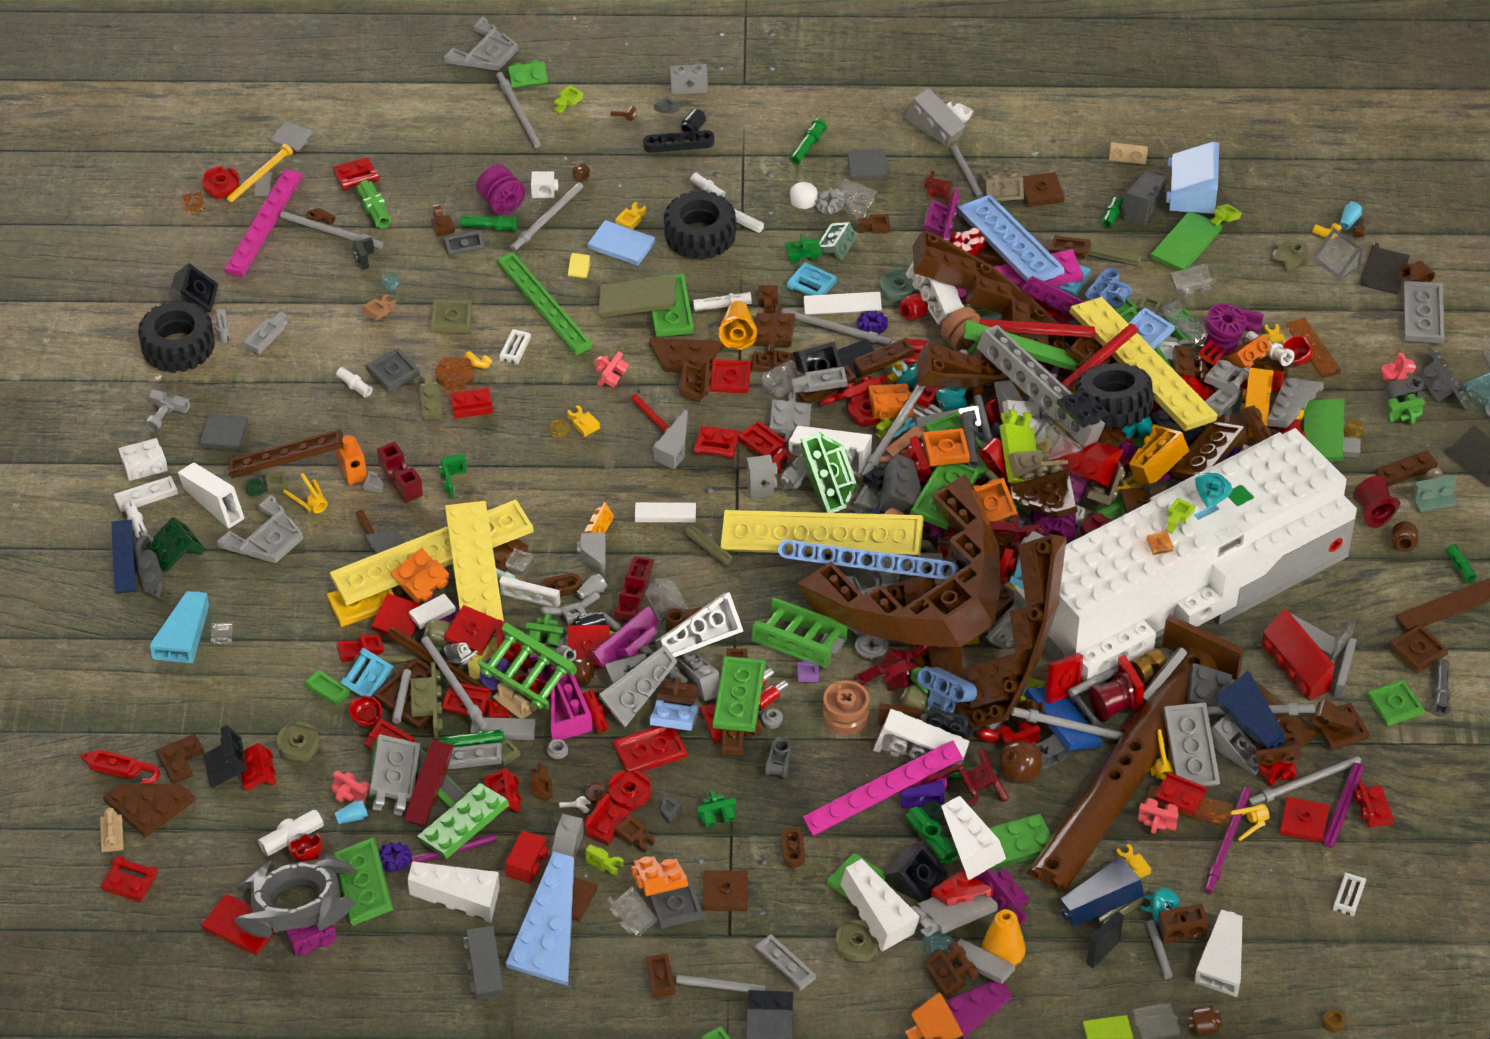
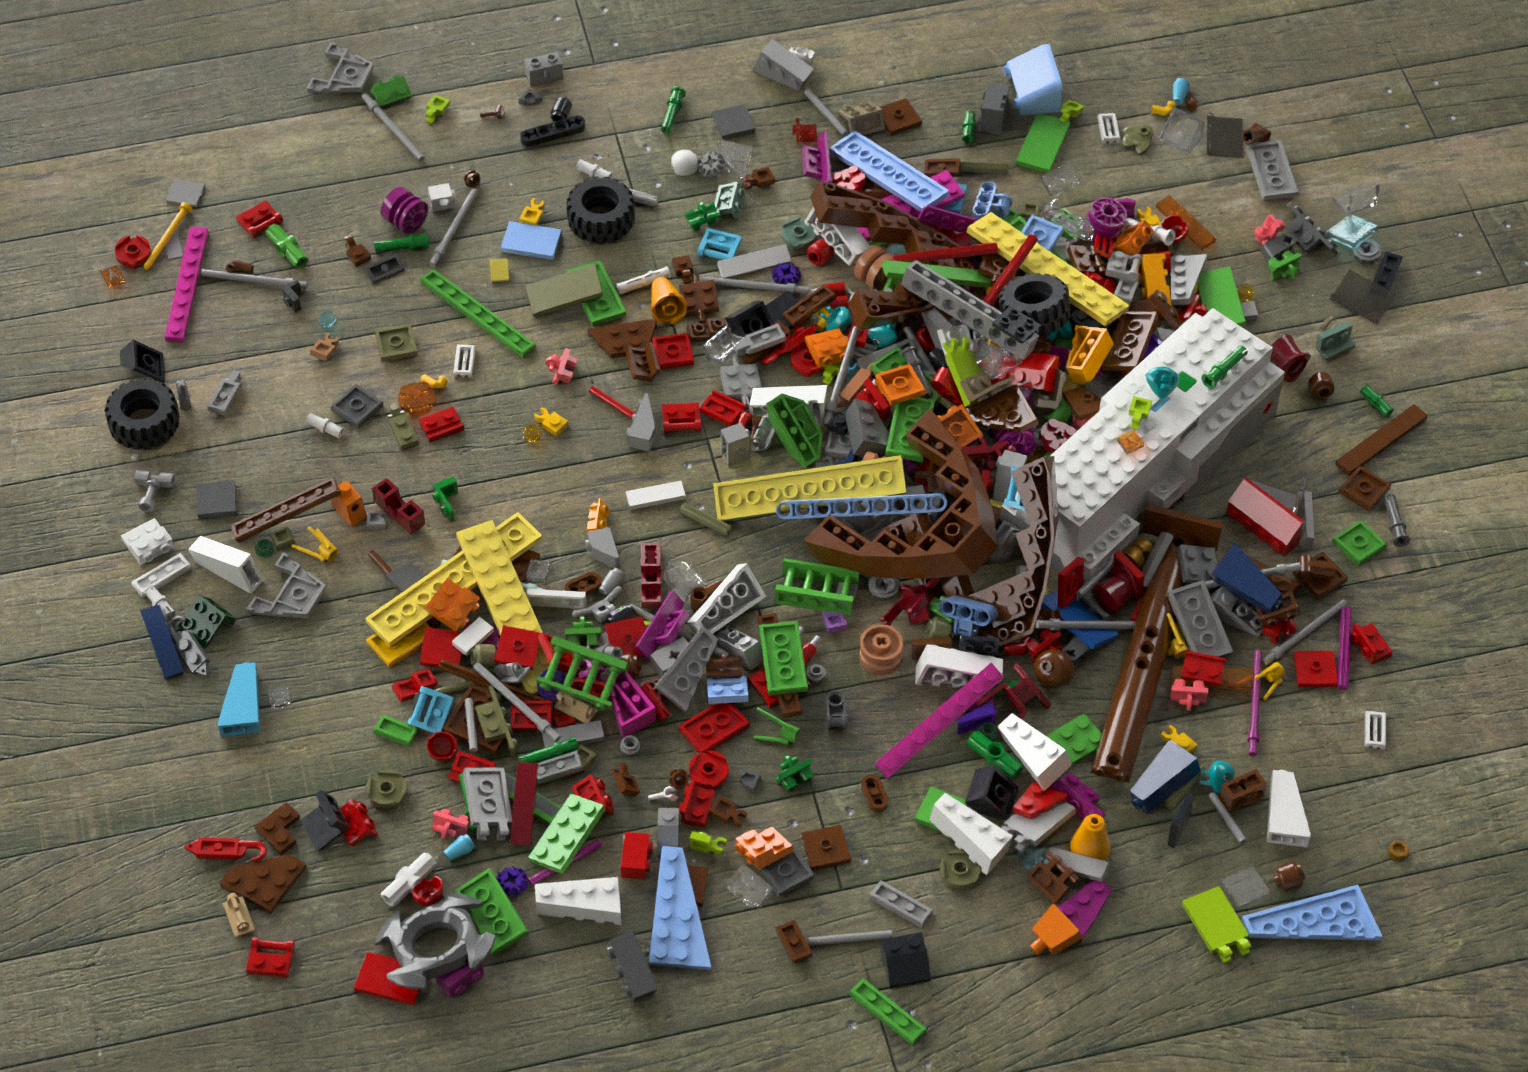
camera: 15 degrees left, 5 degrees up
tan hinge [1109,142,1148,164] -> none
reddish brown plate [1375,450,1438,486] -> none
none -> bright green plant [753,708,800,745]
none -> white tile [1097,113,1120,144]
none -> green pin [1201,345,1248,389]

